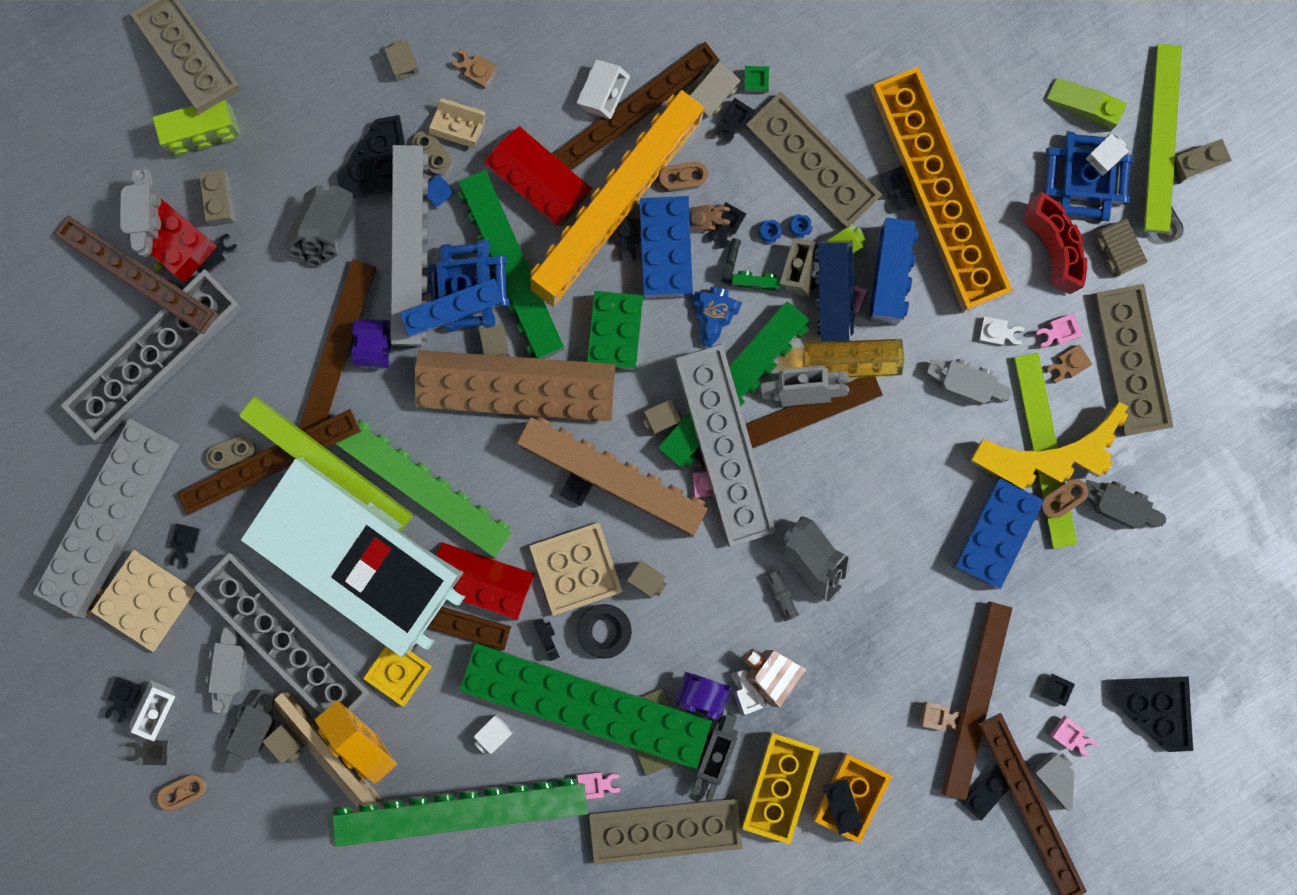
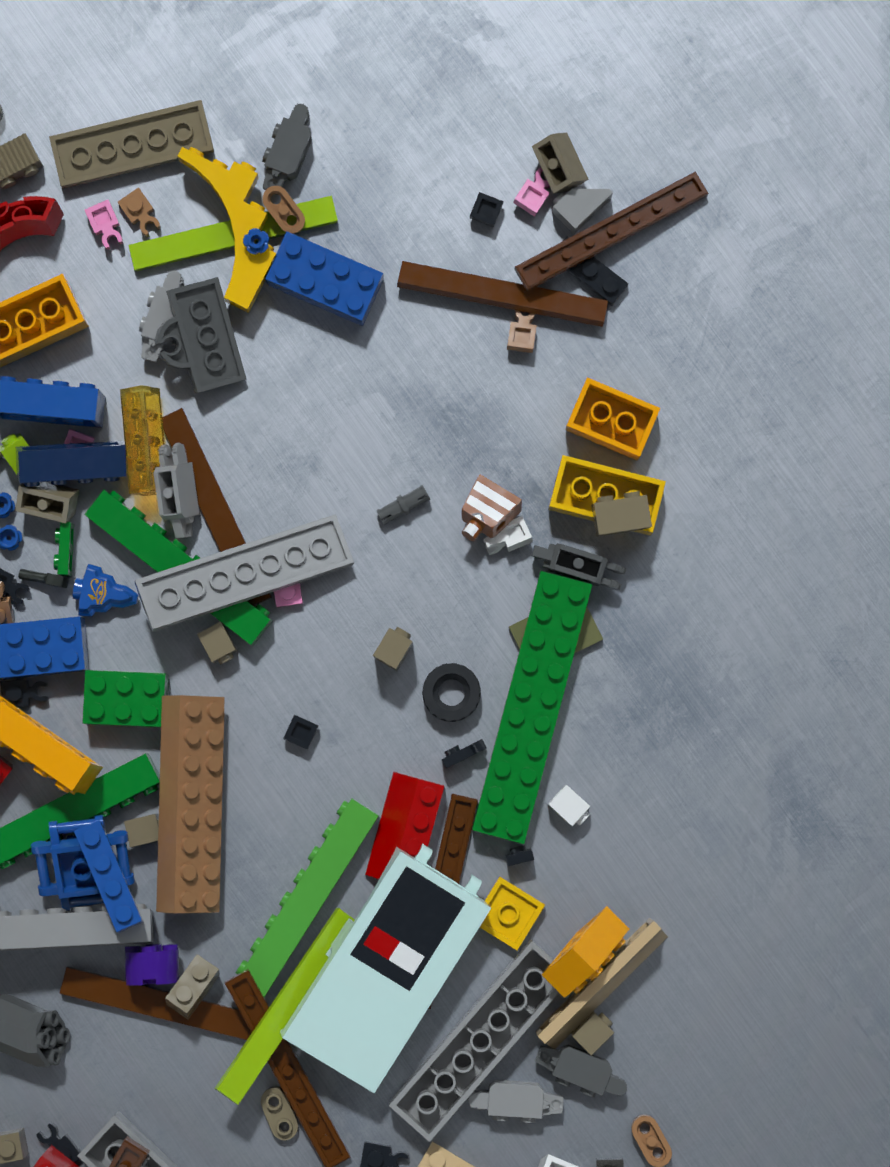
camera: 90 degrees left, 0 degrees up
green brick [327,778,588,847] -> none
medium nougat brick [517,416,708,537] -> none
tan plate [529,522,623,616] -> none
bright pink plate [576,772,621,800] -> none
dark tan plate [589,798,743,865] -> none
dark purple brick [676,671,731,719] -> none
dark grey brick [781,516,850,602] -> none
black plate [823,778,863,835] -> none
white plate [979,316,1024,346] -> none
black plate [1113,676,1194,752] -> none
none -> dark grey plate [155,277,246,393]
none -> dark tan brick [165,954,220,1020]
none -> blue plate [243,228,269,255]
none -> black plate [505,845,534,867]
none -> dark tan brick [532,132,589,194]
none -> dark tan brick [591,491,652,537]

